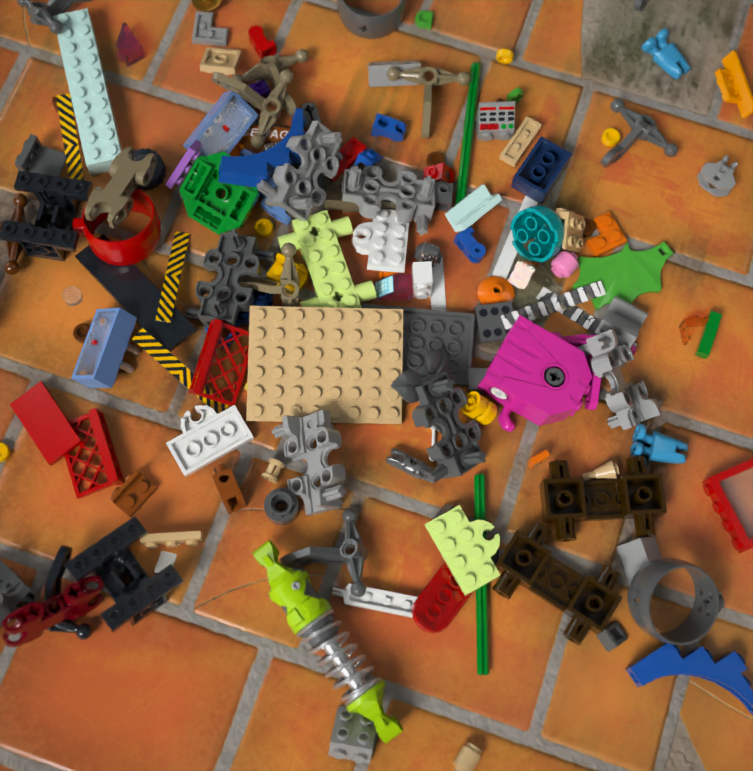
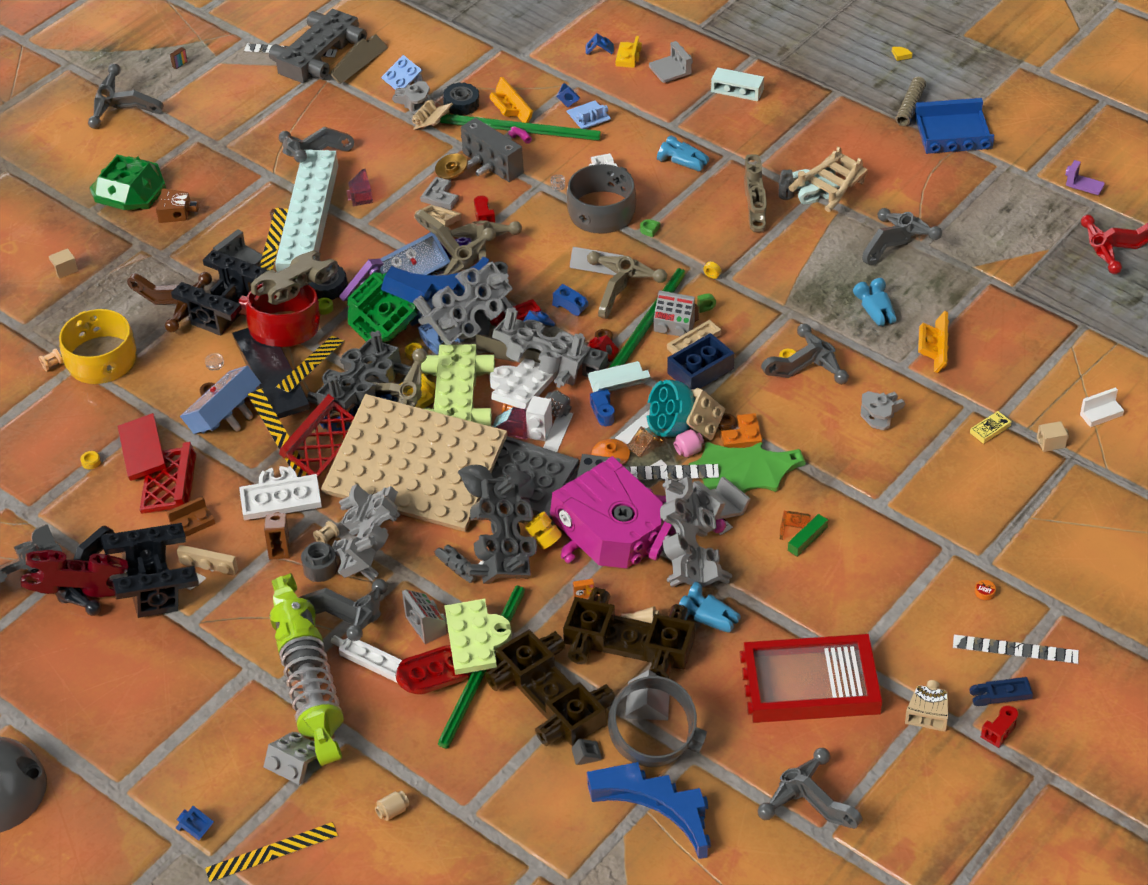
camera: 25 degrees right, 25 degrees down
none -> lime tile [318,298,333,315]
none -> light grey slope [402,590,447,644]

